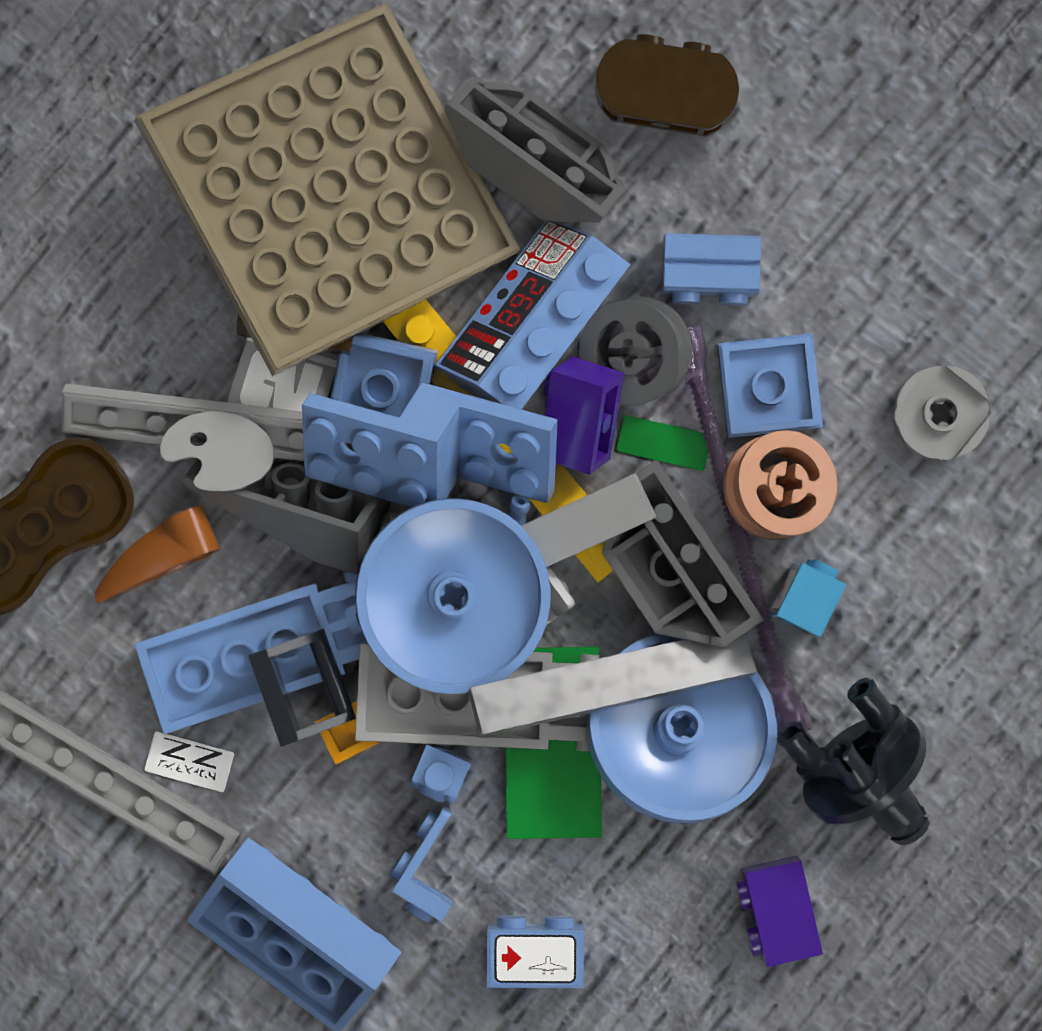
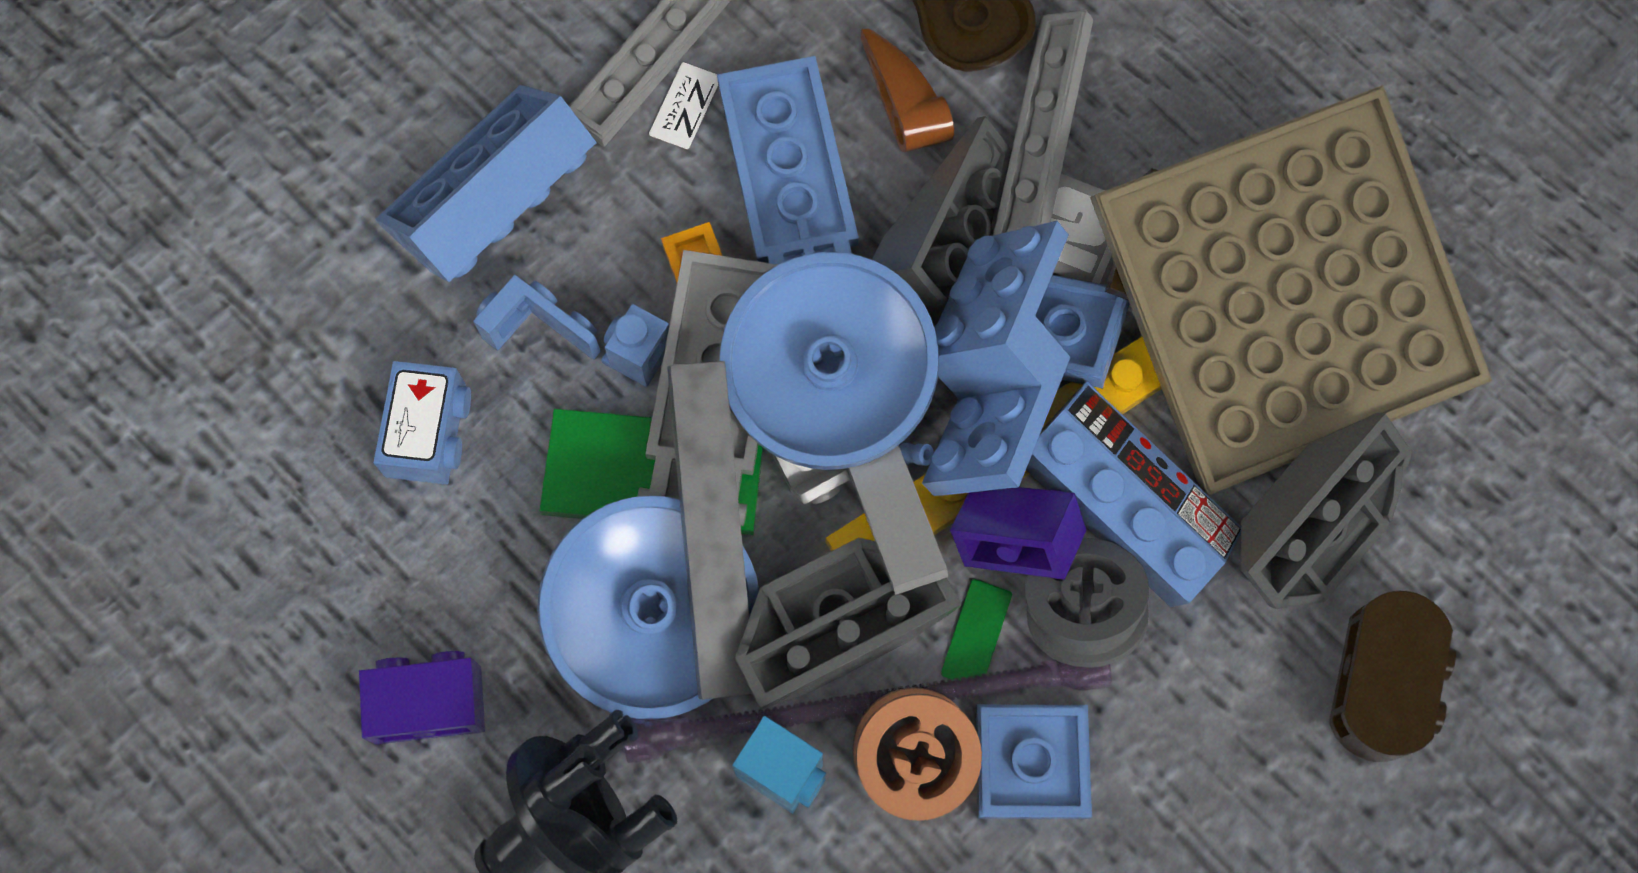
camera: 95 degrees right, 15 degrees down
light grey piece [160,411,274,492] -> none
black tile [248,628,356,747] -> none
medium blue brick [662,233,761,306] -> none

